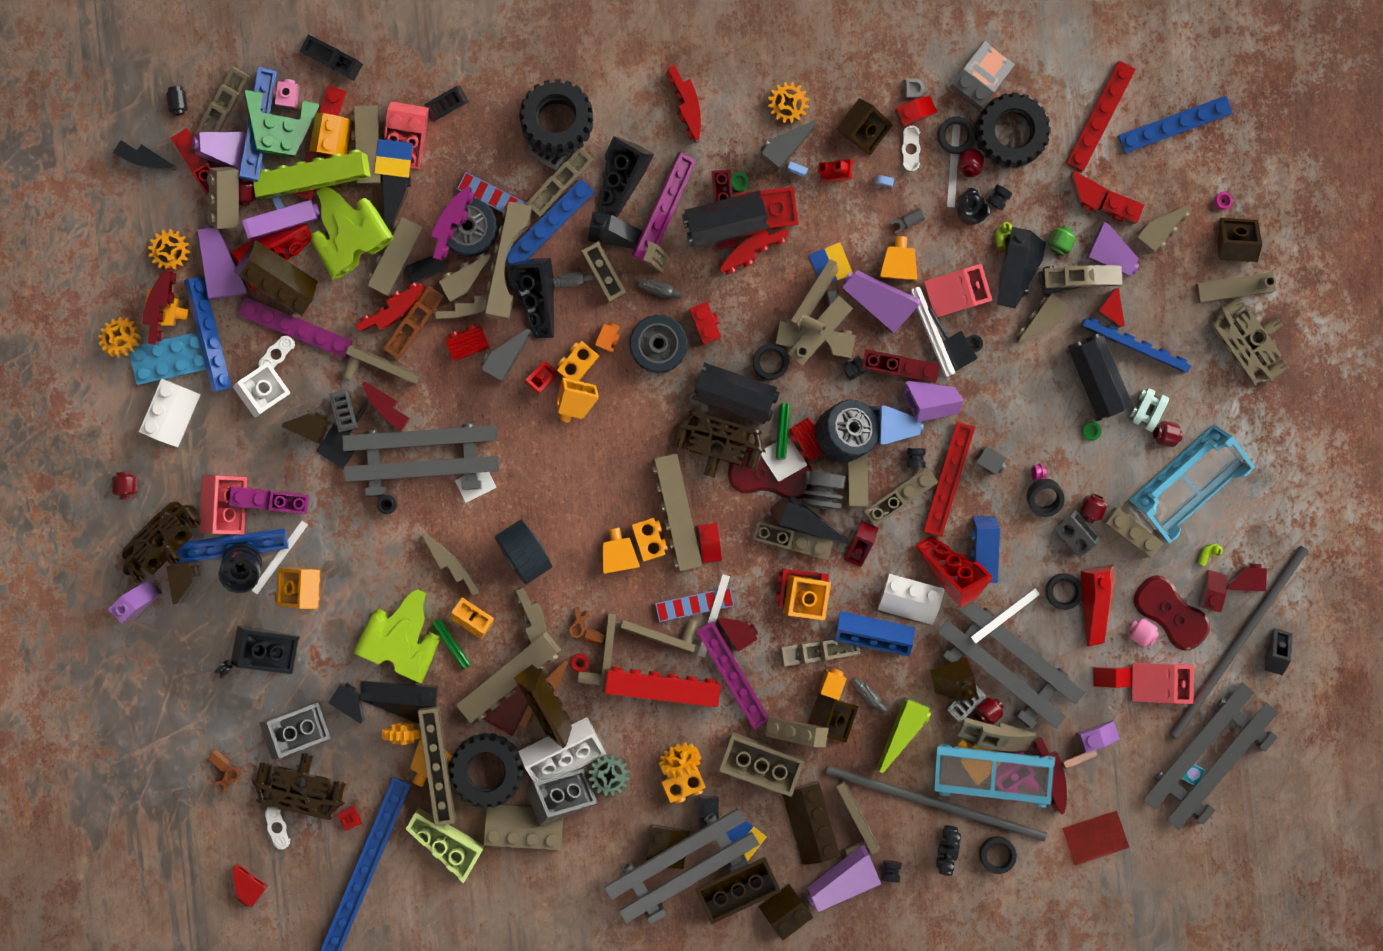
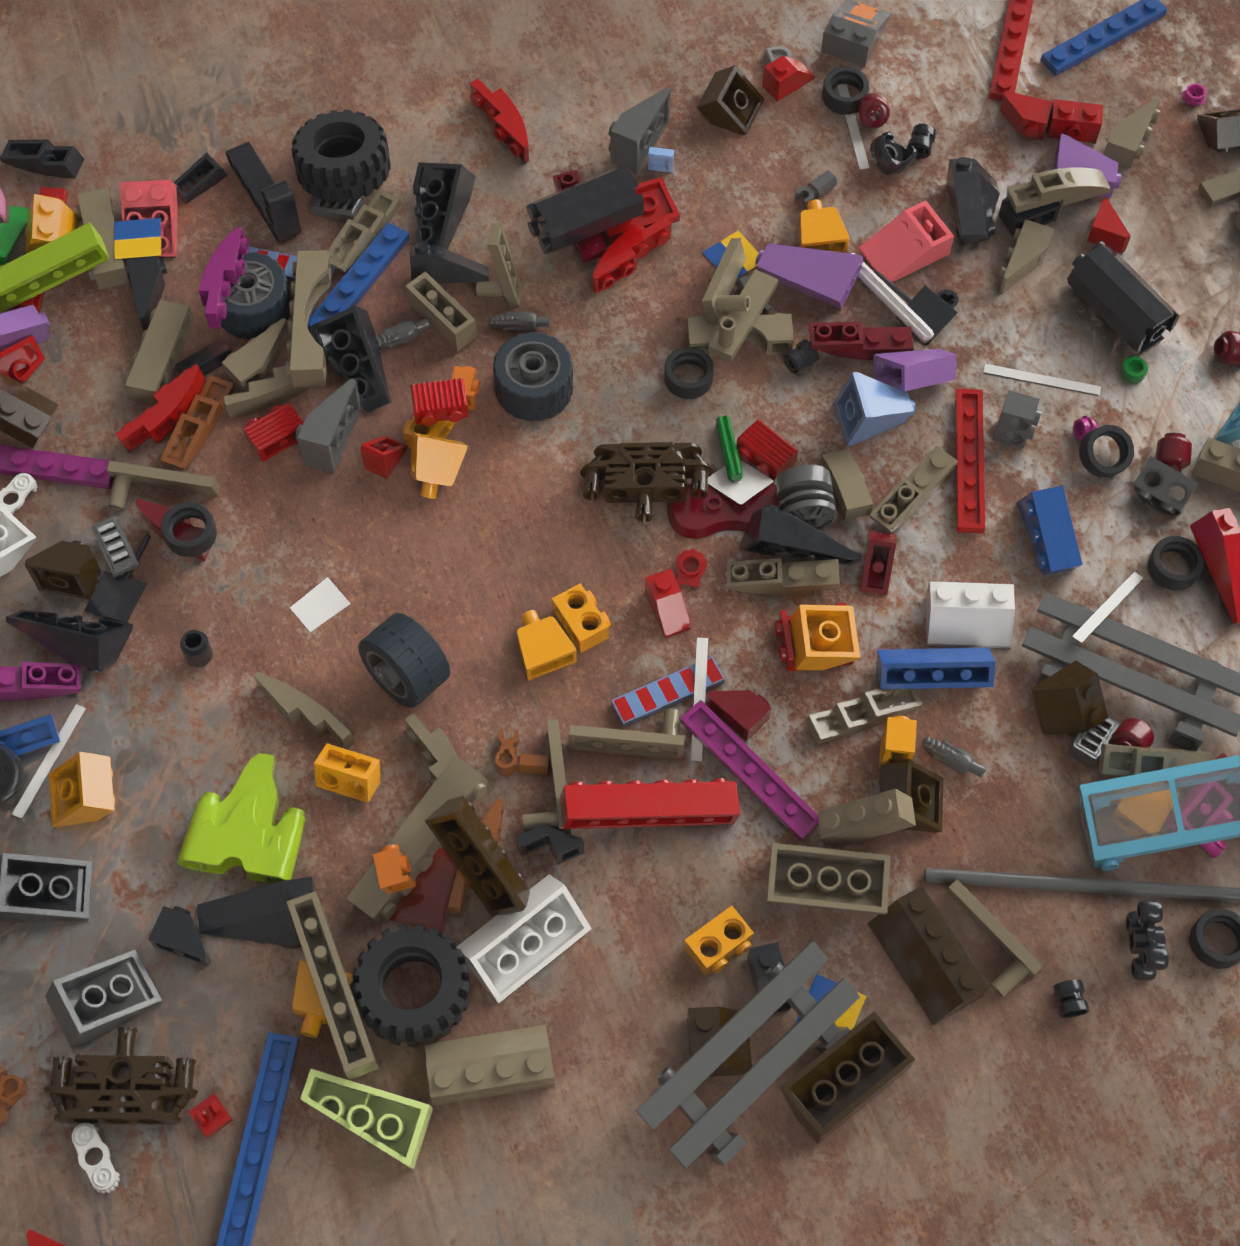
camera: 20 degrees left, 25 degrees down
lime rock [311,187,394,280] -> none
dark grey fence [343,423,500,497] -> none
light orange gear [382,723,422,745] -> none
green axle [432,619,471,669] -> none
dark grey slope [526,768,597,826] -> none
red plate [570,653,589,673] -> none
sand green gear [589,754,630,796] -> none
magenta plate [632,152,696,264] -> none
dark tan brick [652,454,702,571] -> none
light orange gear [659,742,701,779] -> none
red brick [689,302,721,345] -> none
black brick [692,362,780,424] -> none
dark brown slope [759,884,813,941] -> none
light orange gear [768,82,809,124] -> none
medium lavender slope [807,845,881,912] -> none
black wheel [815,399,880,462] -> none
red hips [818,159,854,183] -> none
light blue tile [874,175,894,188] -> none
lime slope [876,697,931,773] -> none
white piece [901,125,921,171] -> none
black wheel [906,448,926,468] -> none
red wedge [916,536,993,608] -> none
black tyre [975,92,1051,168] -> none
lime arm [995,222,1012,251] -> none
bright green head [1048,226,1076,256] -> none
blue plate [1080,317,1191,373] -> none
light aqua brick [1129,388,1169,432] -> none
none -> black wedge [6,610,133,672]
none -> black tyre [161,502,217,557]
none -> black beam [225,141,302,243]
none -> orange brick [373,844,416,894]
none -> red brick [410,377,469,426]
none -> black slope [516,825,584,864]
none -> red animal [676,548,707,587]
none -> white sticker [984,364,1101,395]

